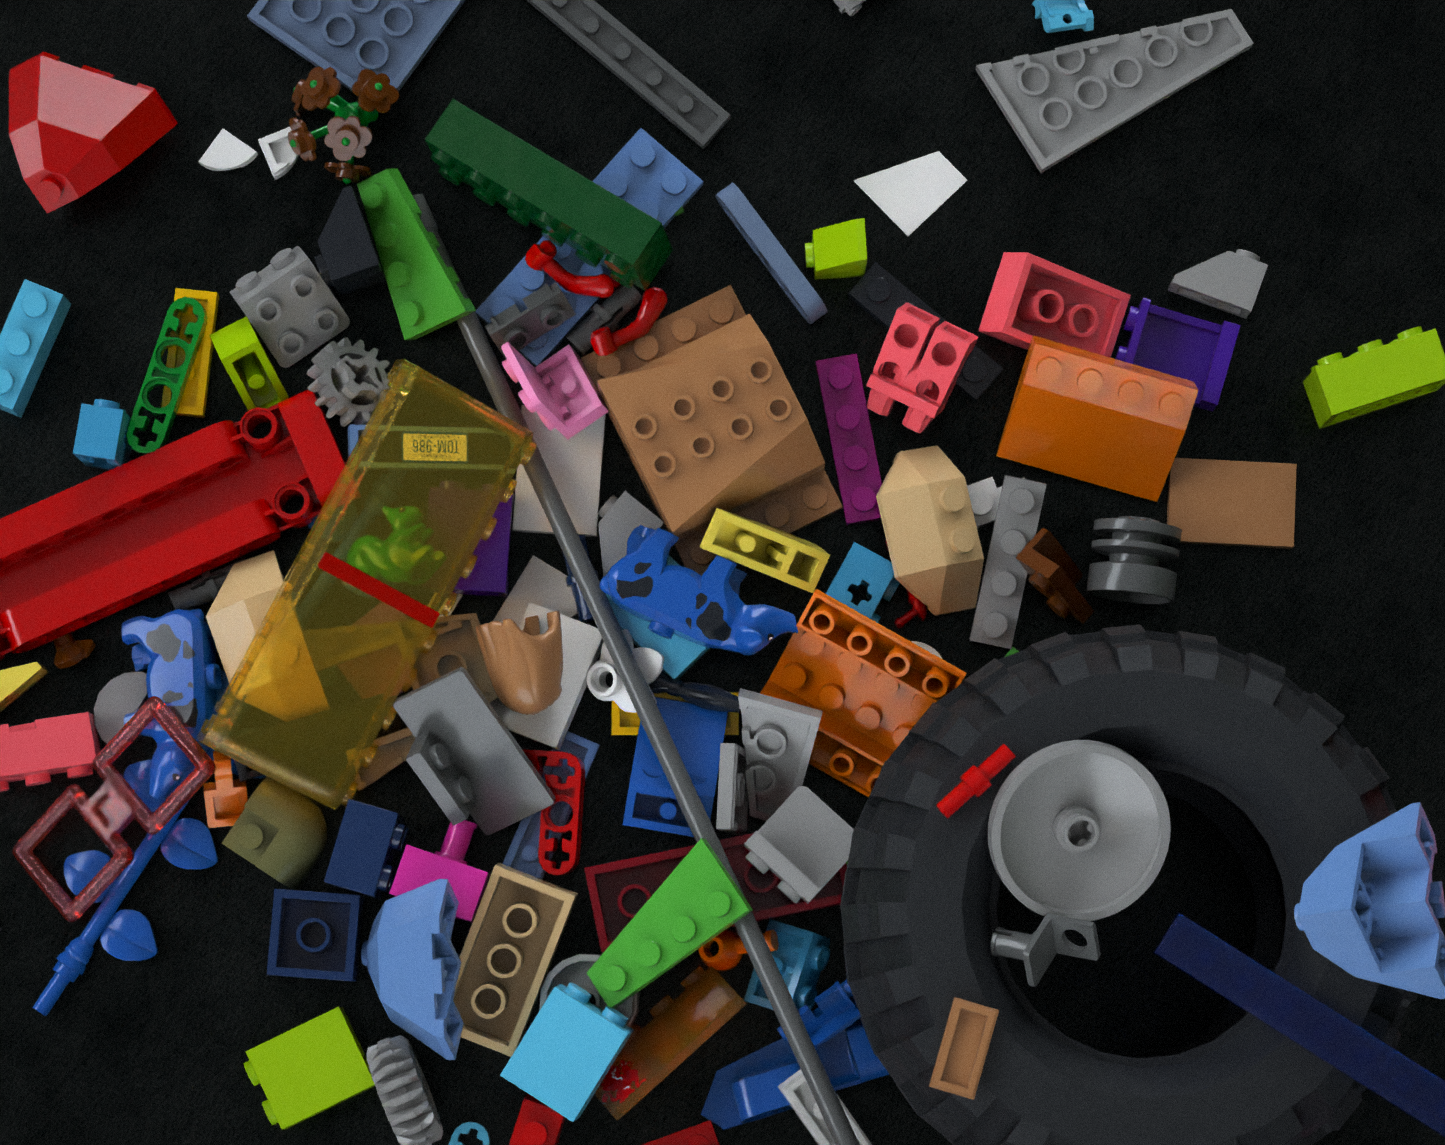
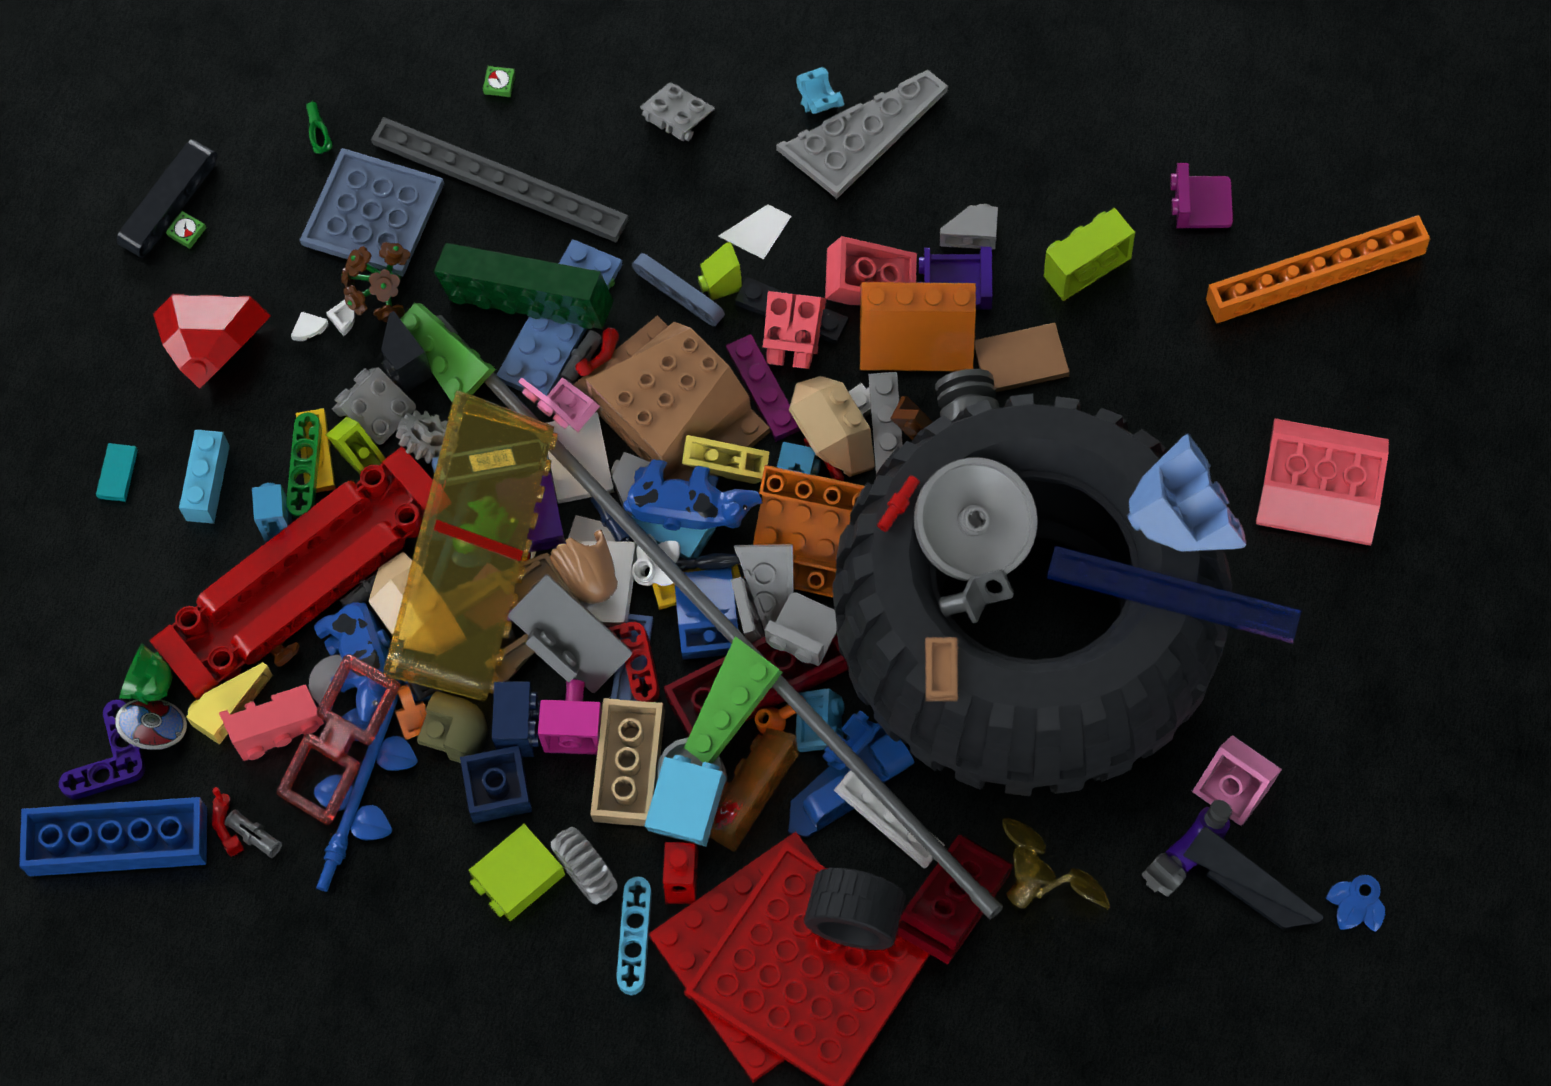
camera: 10 degrees left, 15 degrees down
medium blue brick [361,879,464,1060] -> none
dark grey hinge [485,282,576,358] -> none
red piece [525,240,620,298] -> none

